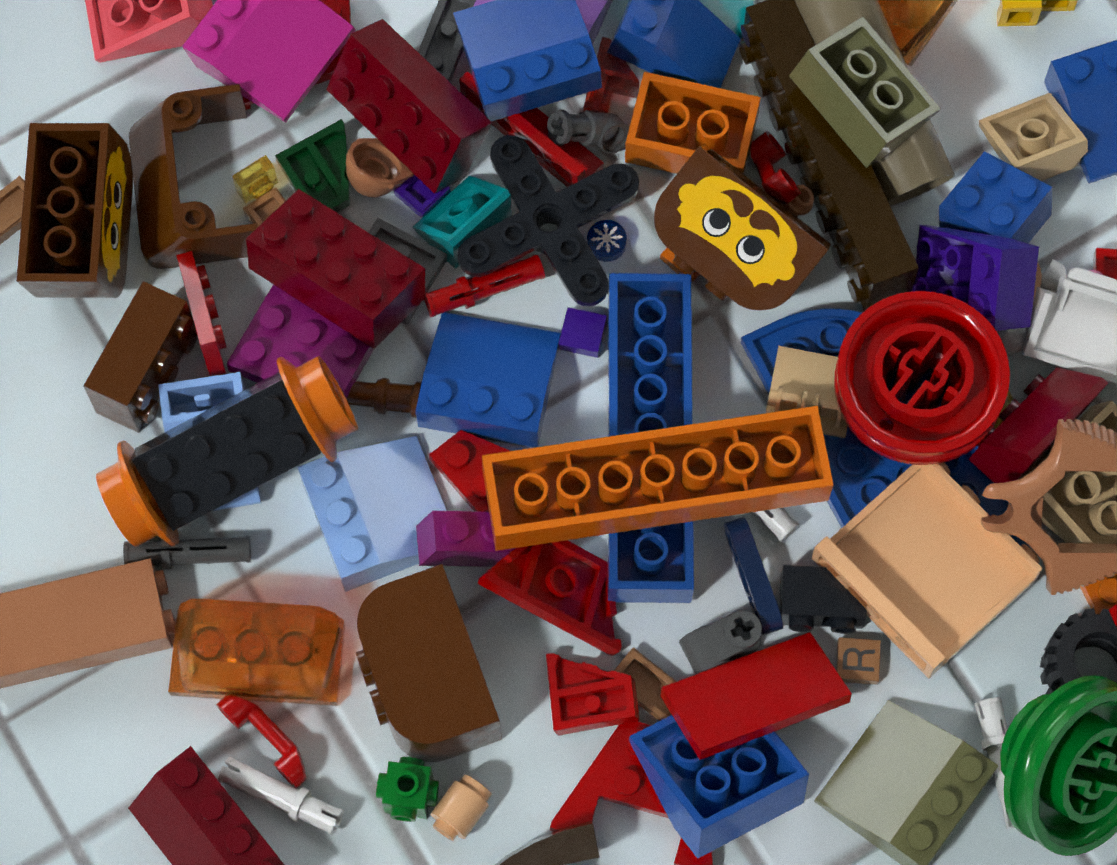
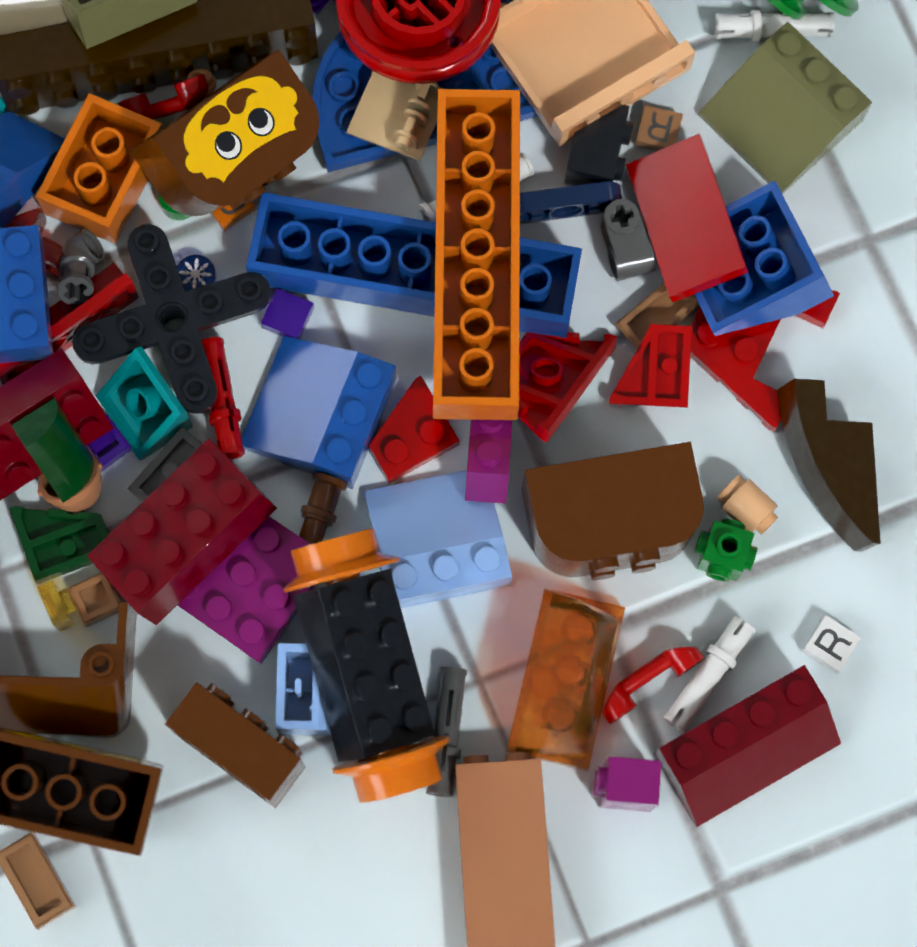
camera: 85 degrees left, 5 degrees up
red wing [176,251,227,376] -> none
none -> dark green brick [11,398,94,503]
none -> magenta brick [593,756,662,812]

